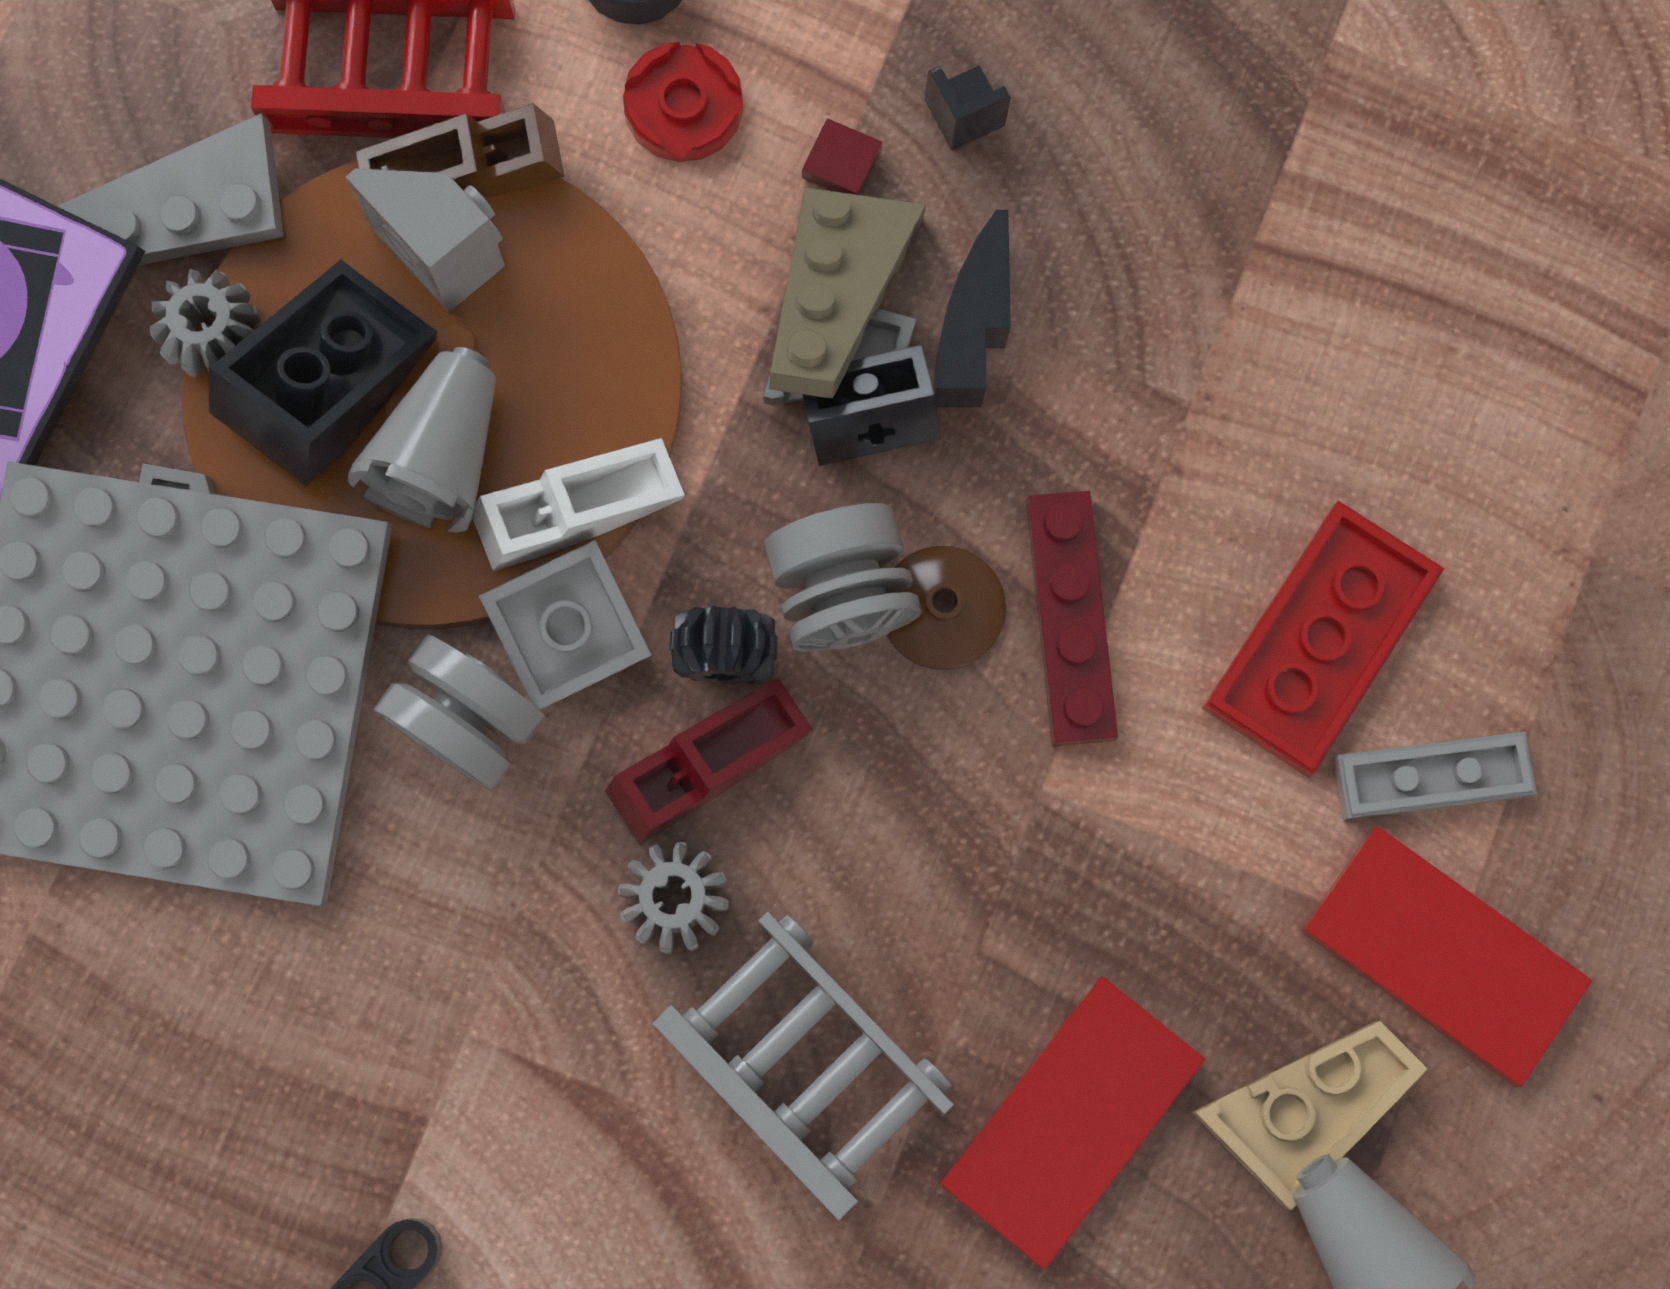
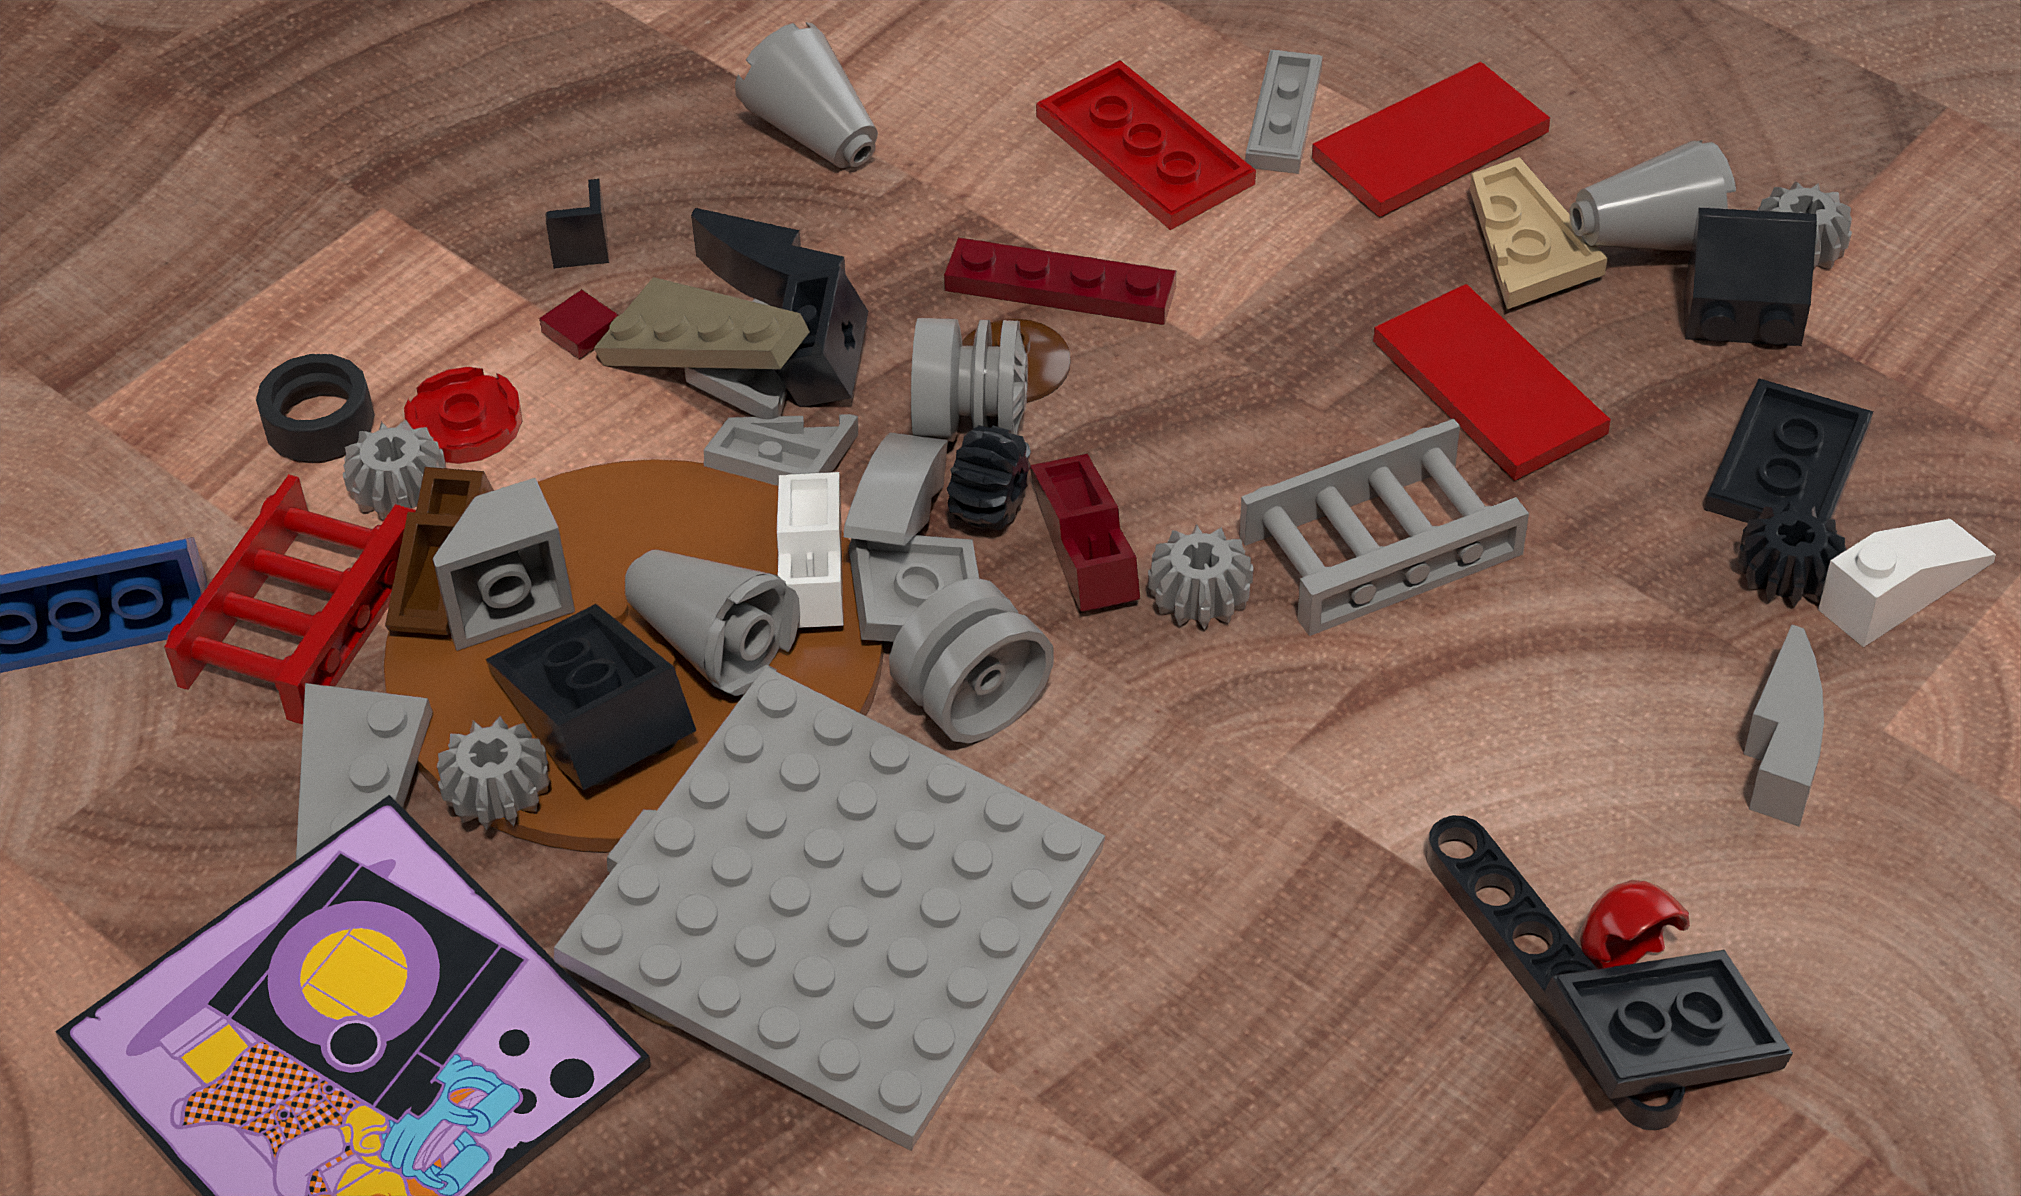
camera: 65 degrees left, 30 degrees down
none -> light grey gear [343,420,446,520]
none -> light grey wing [704,414,858,486]
none -> light grey cone [735,22,878,168]
none -> light grey slope [843,433,948,546]

